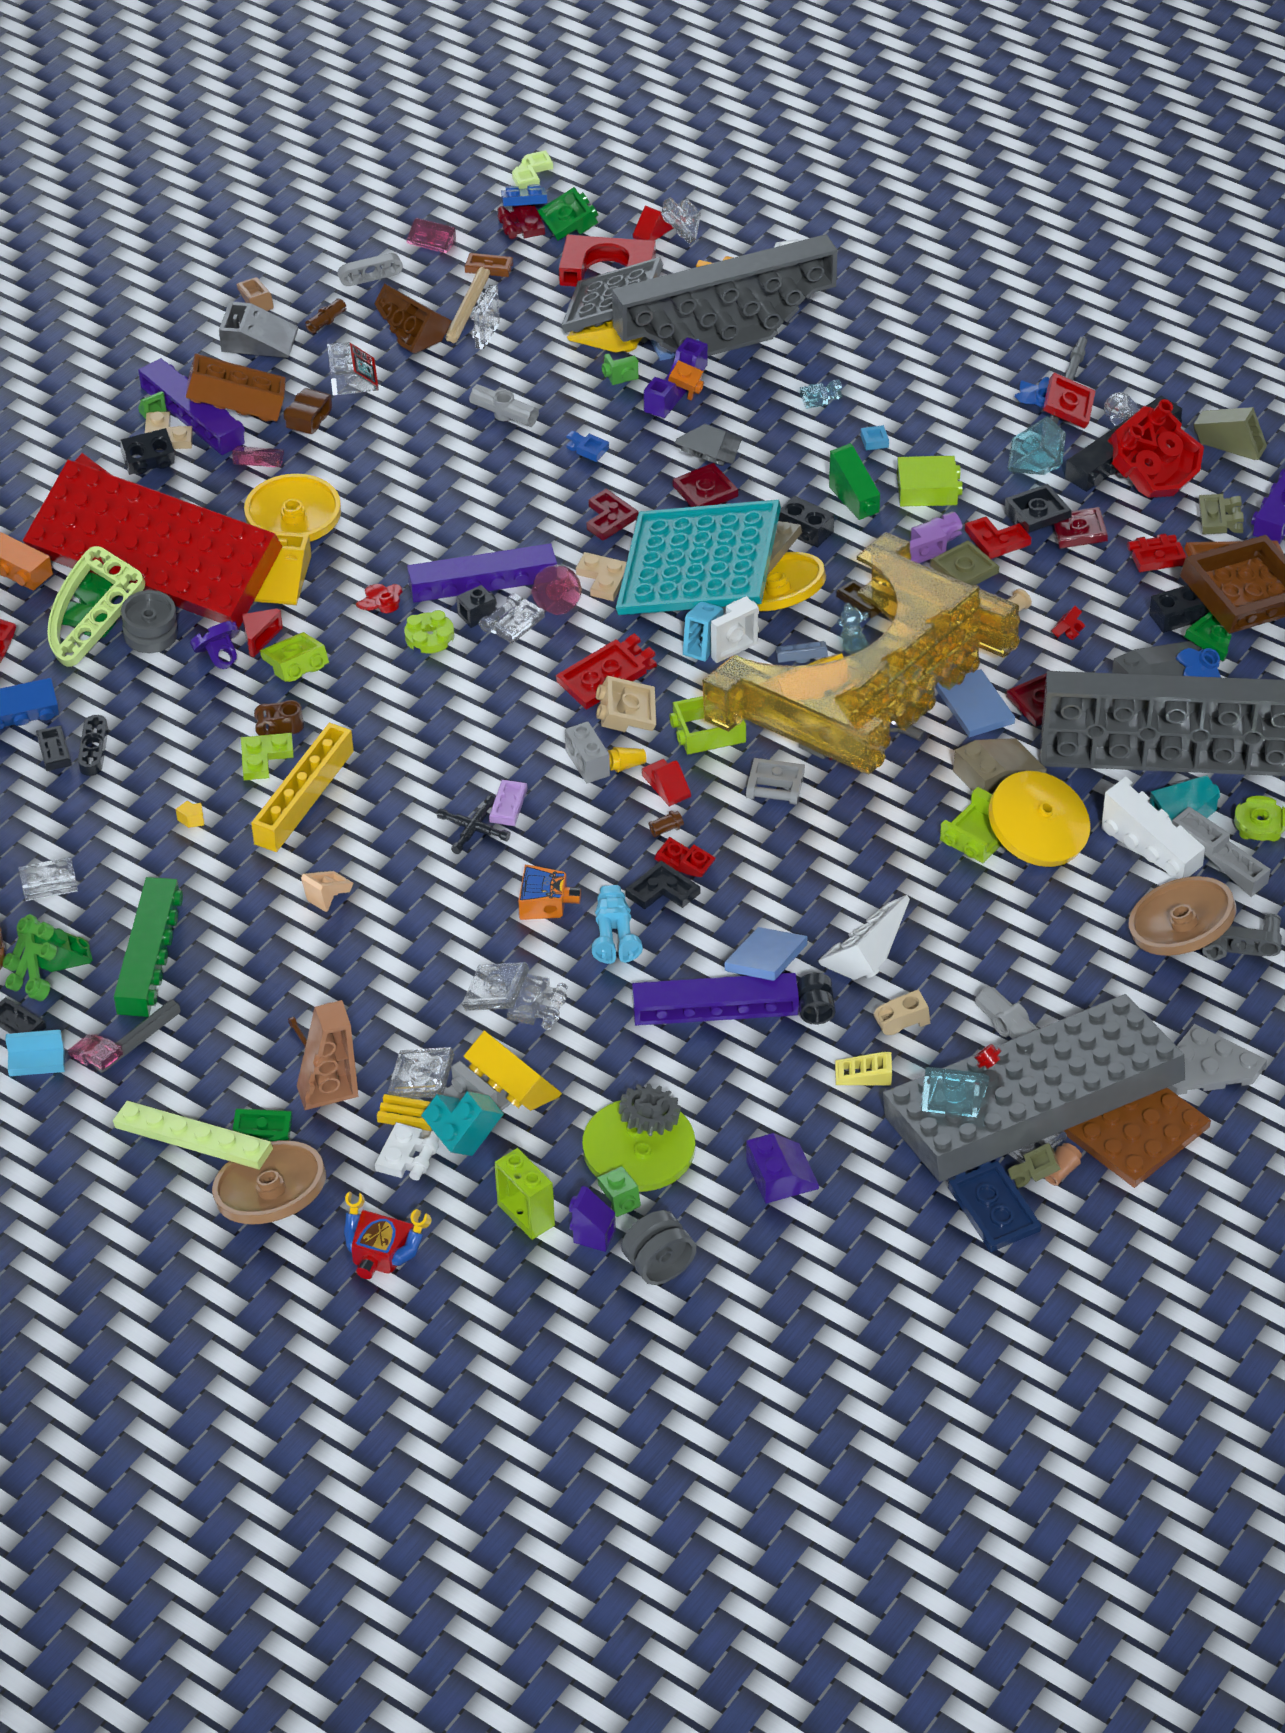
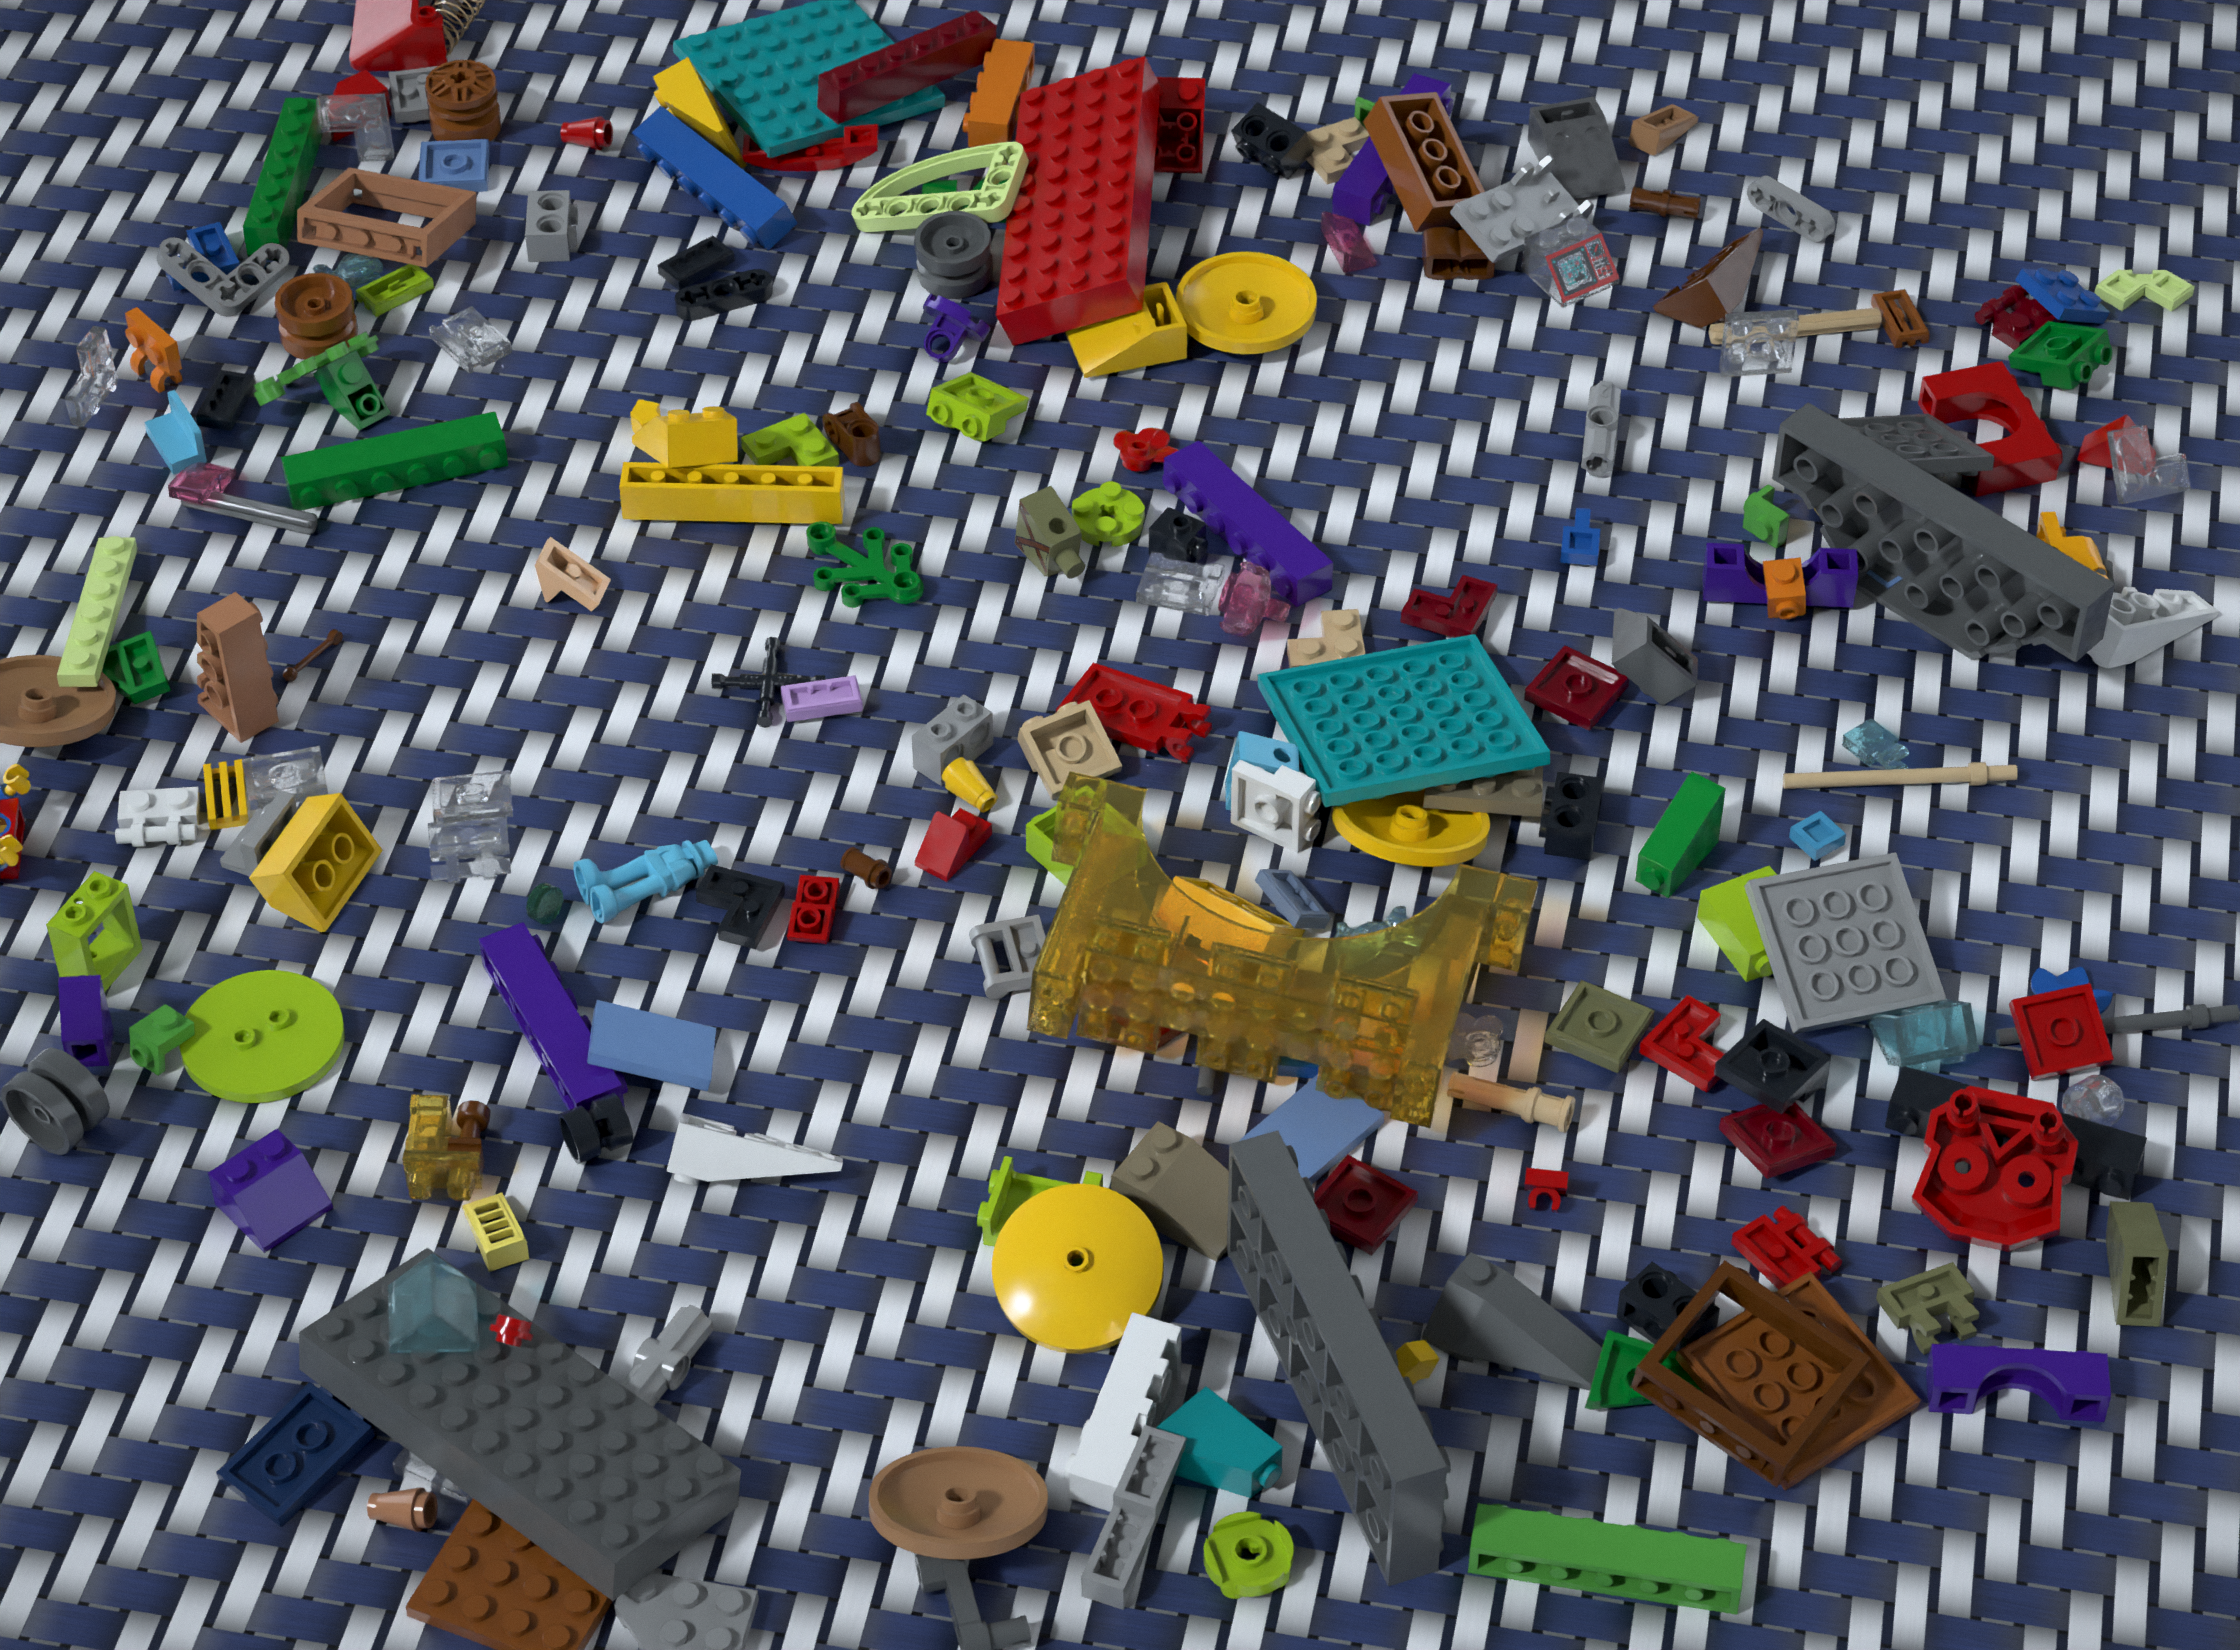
camera: 65 degrees right, 0 degrees up
red slope [242,608,283,657] -> none
clear pink slope [406,218,456,253] -> none
teal brick [421,1091,504,1156] -> none
torso [519,865,581,920] -> none
dark grey gear [618,1084,681,1136] -> none
tan leg [874,990,931,1035] -> none
medium lavender plate [899,511,963,568] -> none
olive plate [1008,1143,1061,1188] -> none
blue plate [1176,648,1221,677] -> none
none -> clear yellow hips [402,1094,491,1201]
none -> clear green tile [526,882,563,925]
none -> yellow slope [632,406,738,468]
none -> green plant [806,521,924,608]
none -> olive torso [1015,486,1086,579]
none -> light grey hinge [1450,154,1594,263]
none -> light grey plate [1744,852,1947,1035]
none -> tan bar [1783,762,2018,789]

